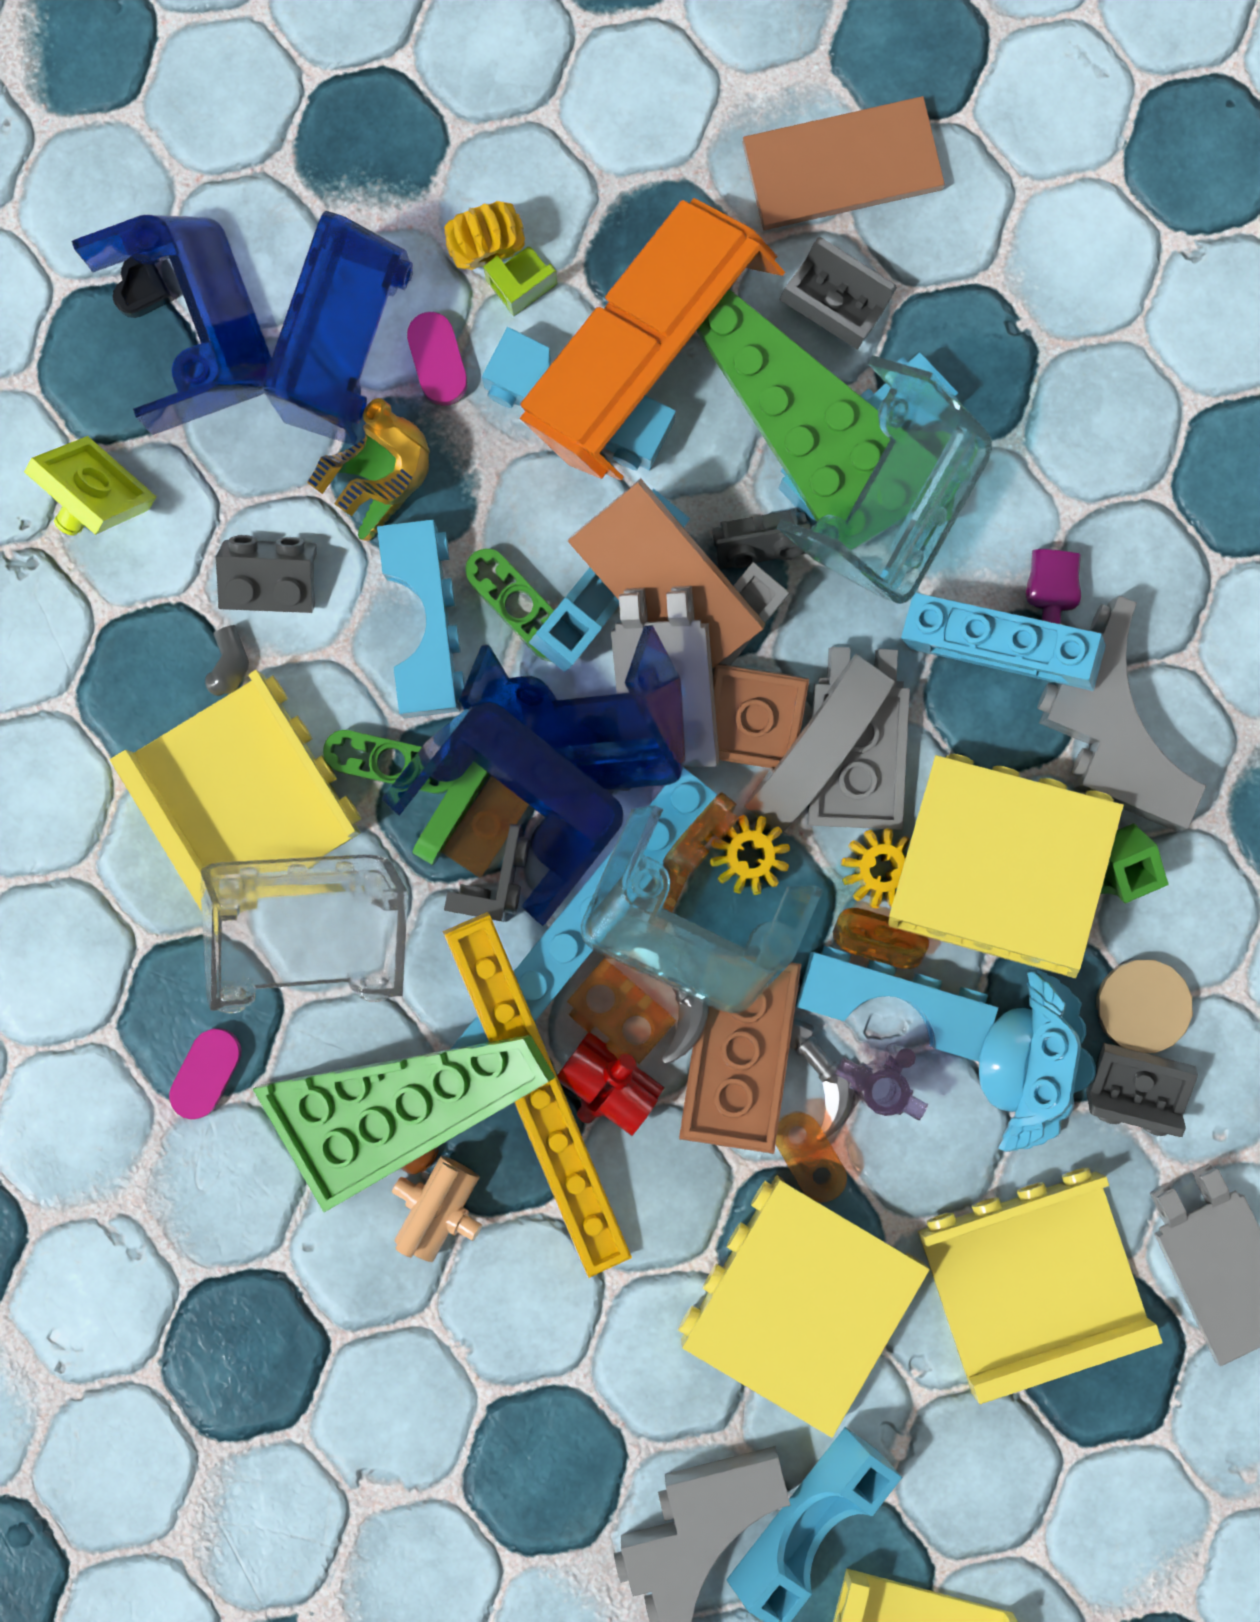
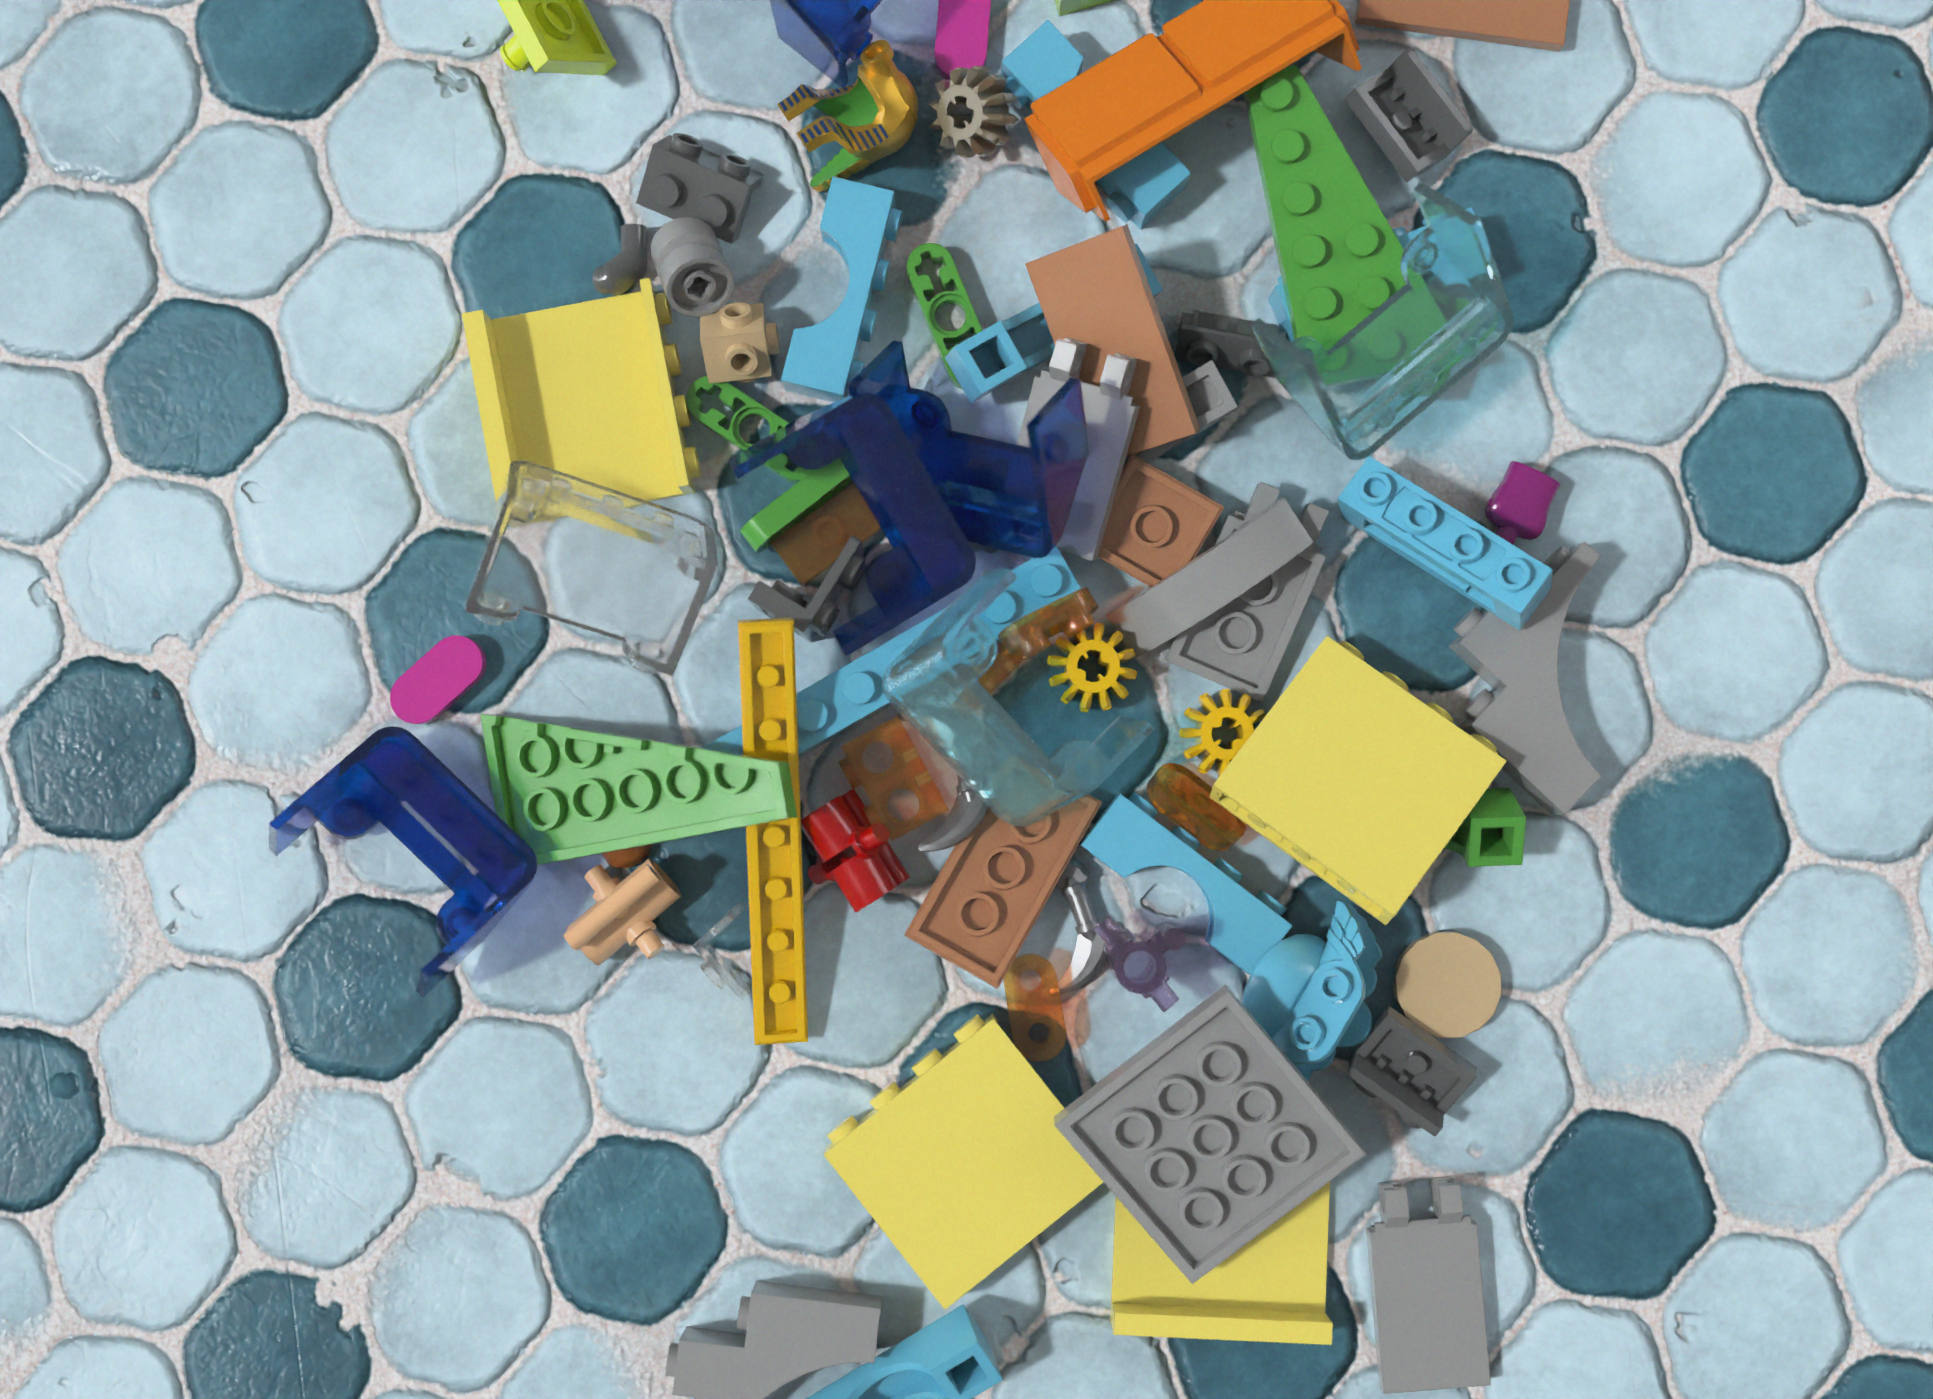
camera: 25 degrees right, 0 degrees up
none -> clear blue windscreen [269,726,537,998]
none -> light grey wheel [650,217,734,317]
none -> clear bracket [693,902,752,1000]
none -> tan brick [700,302,780,384]
none -> dark tan gear [927,66,1019,158]
none -> light grey plate [1054,984,1365,1284]

